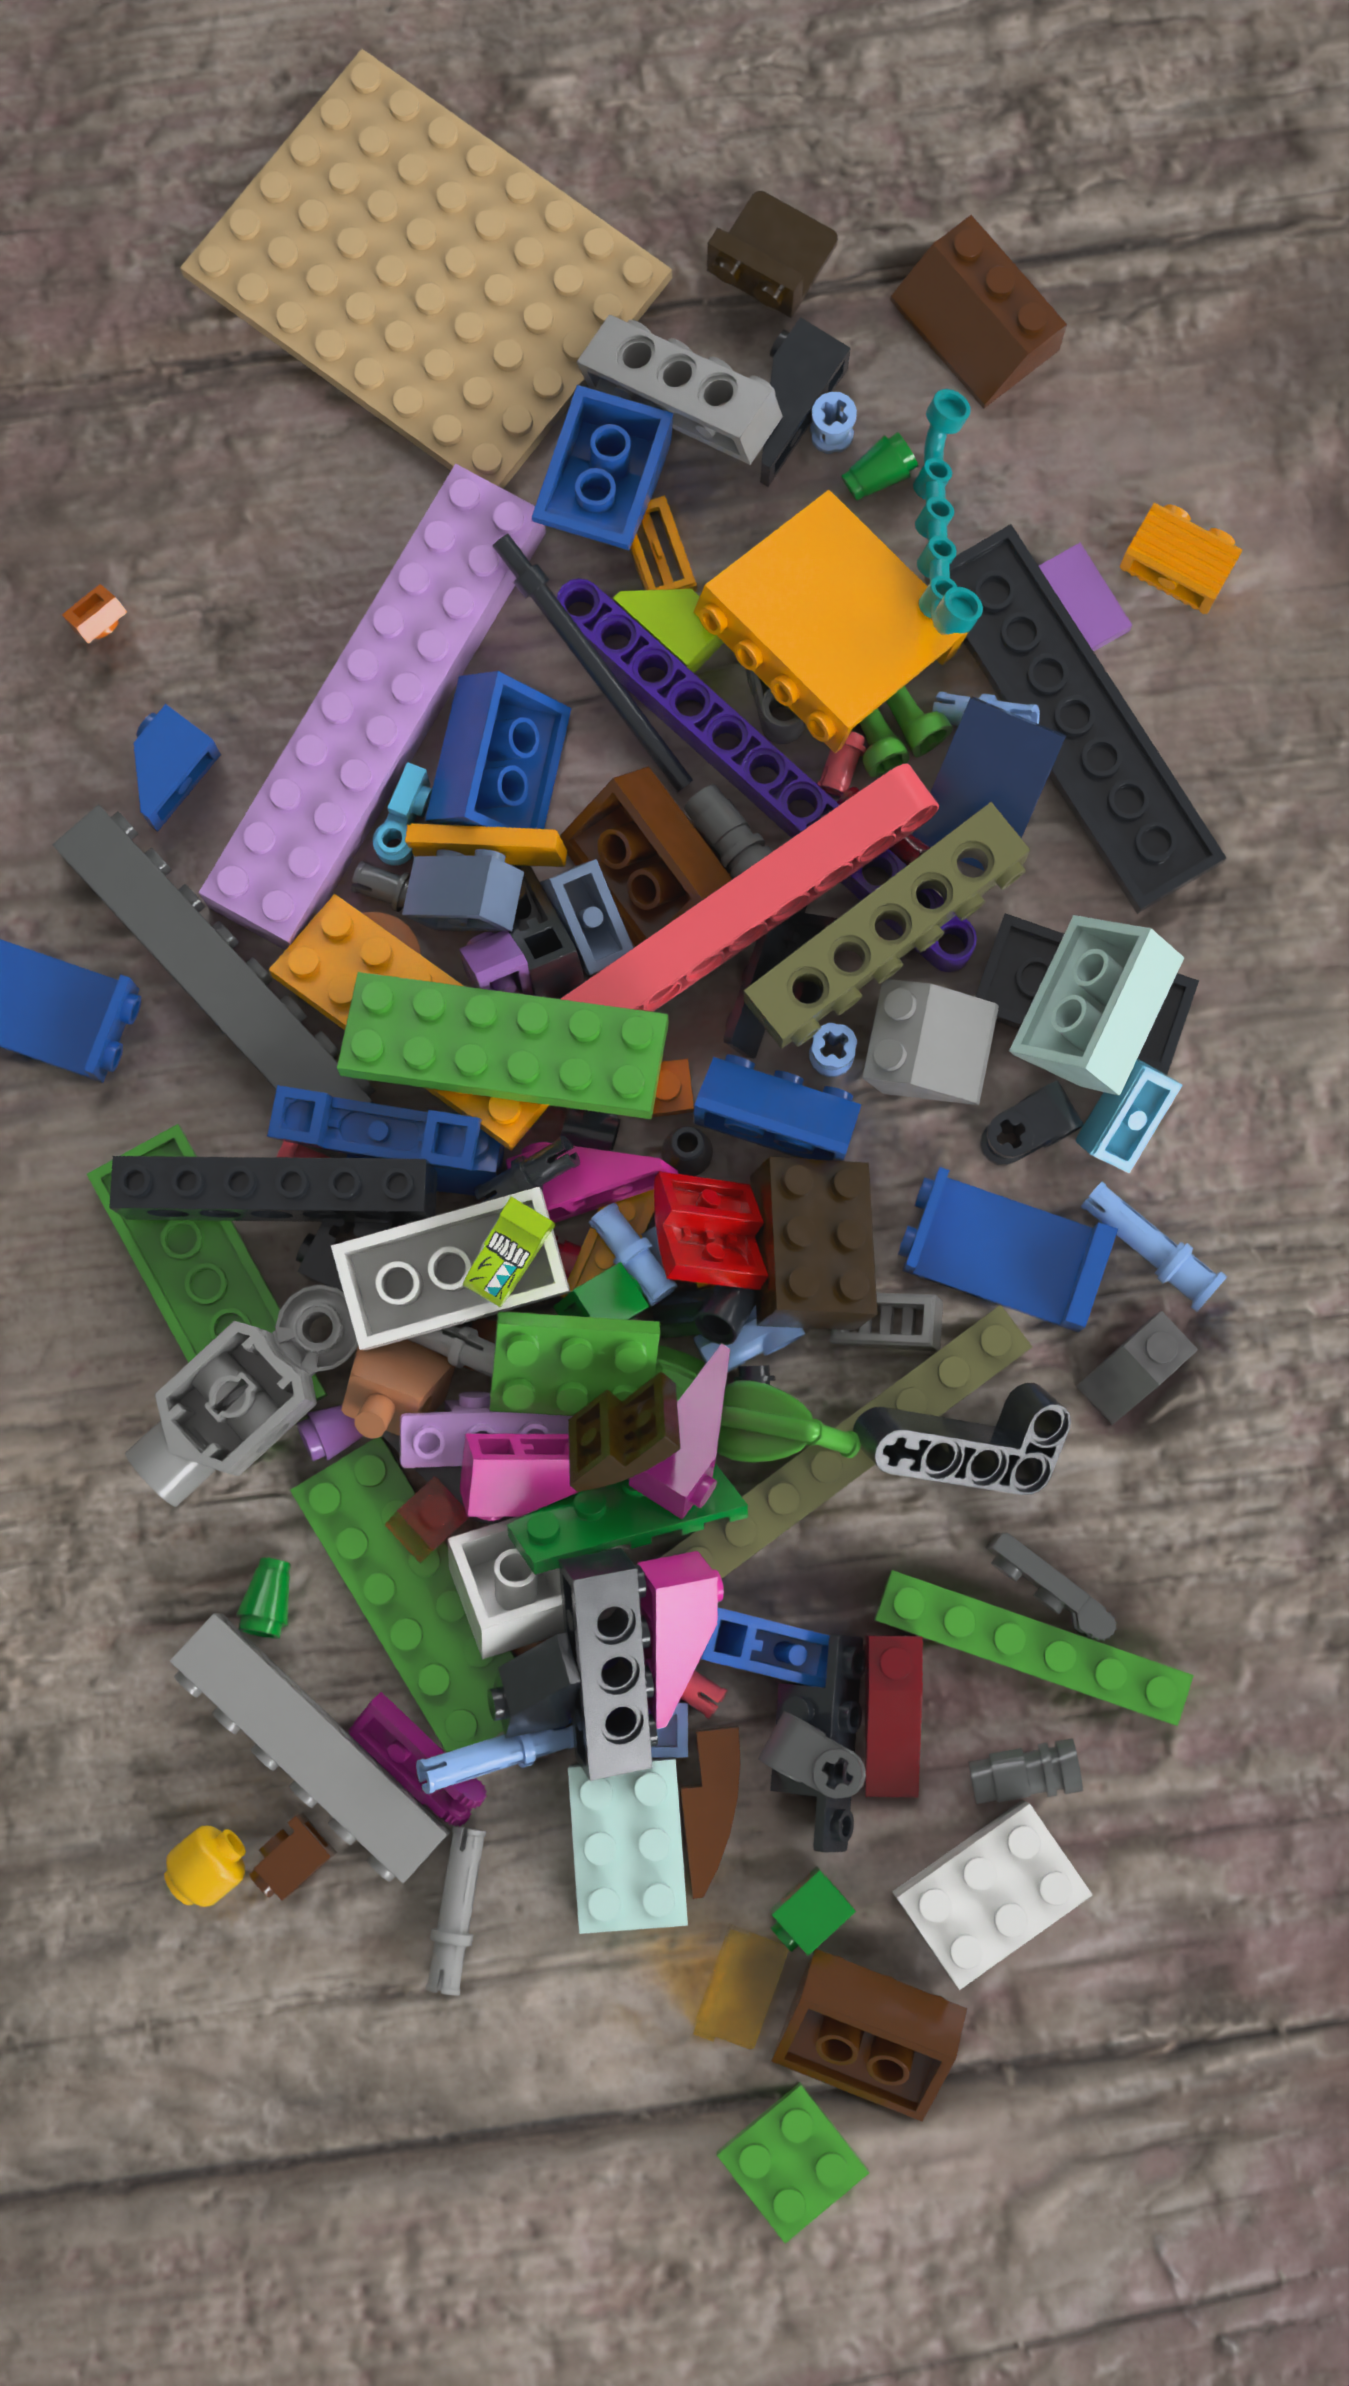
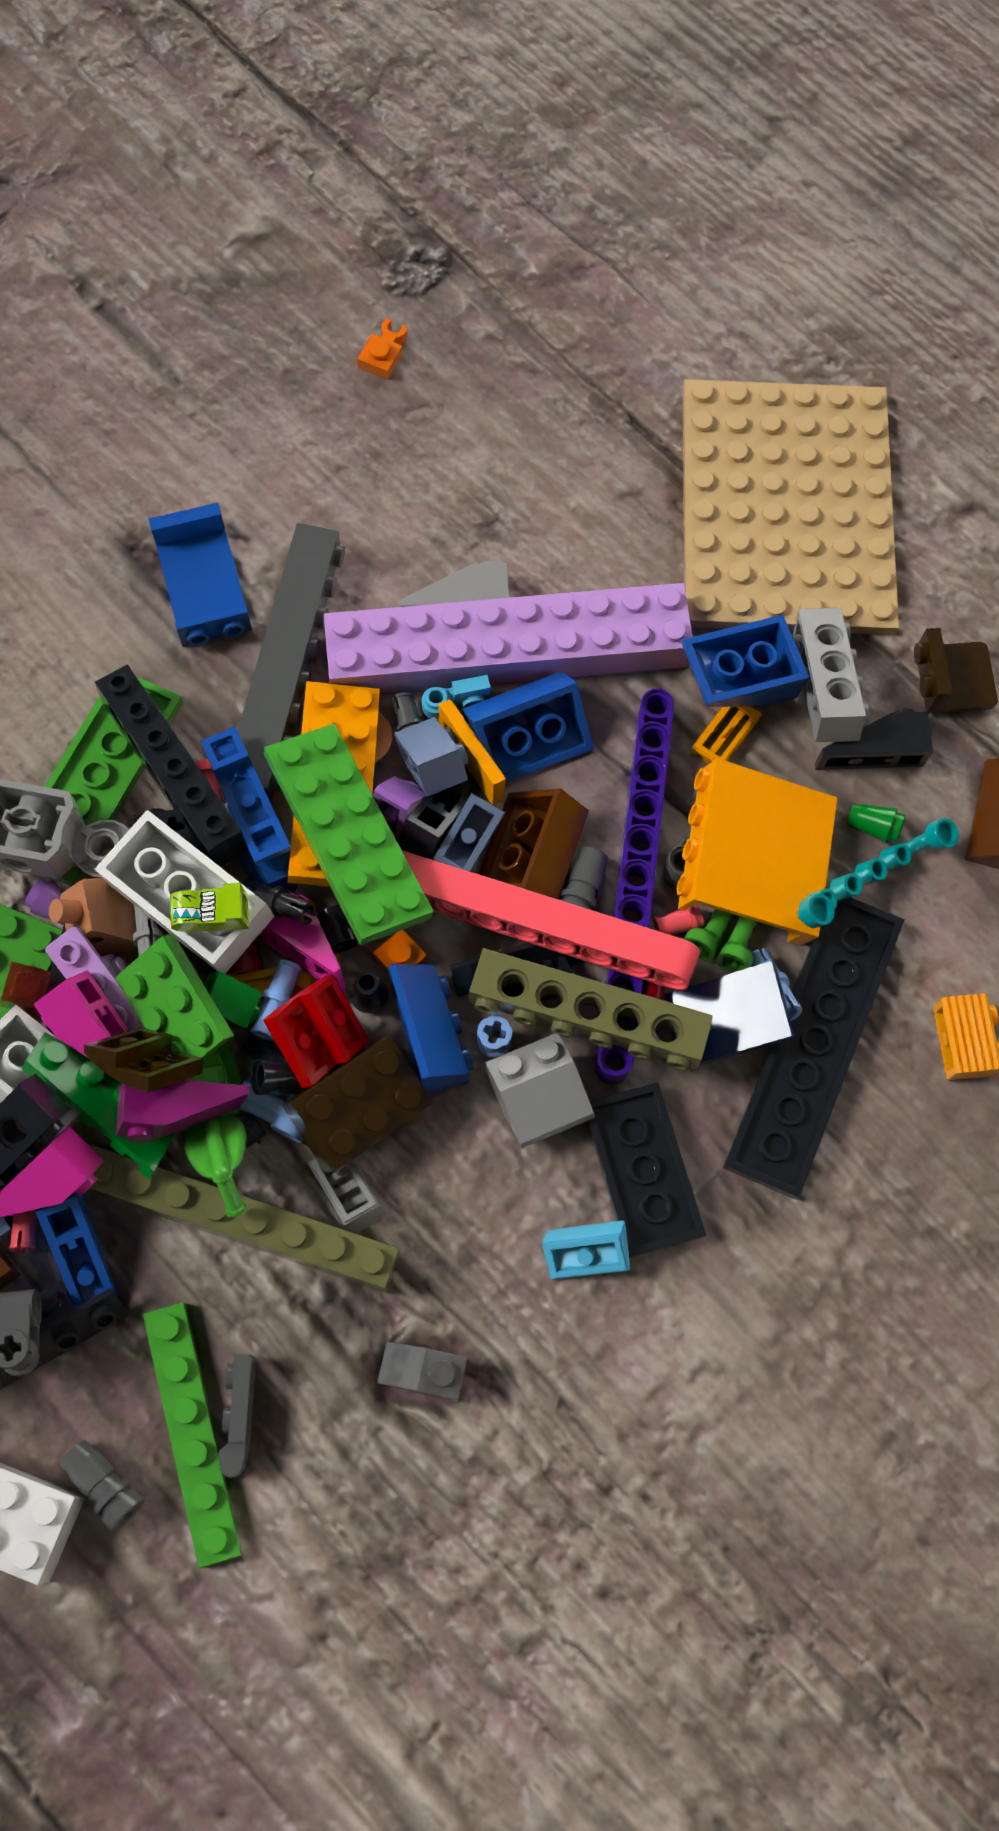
camera: 50 degrees right, 10 degrees down
orange plate [62,584,127,644] -> none
blue slope [133,704,221,832] -> none
black bar [492,534,693,792] -> none
lime slope [613,589,724,673] -> none
light blue bush [810,392,857,454] -> none
black beam [853,1383,1071,1495] -> none
dark red slope [865,1636,923,1798] -> none
blue panel [897,1167,1118,1332] -> none
black piece [980,1080,1084,1166] -> none
light aqua slope [1009,915,1184,1096] -> none
medium lavender tile [1039,543,1132,651] -> none
light blue pin [1081,1181,1228,1312] -> none
none -> light grey slope [401,561,509,607]

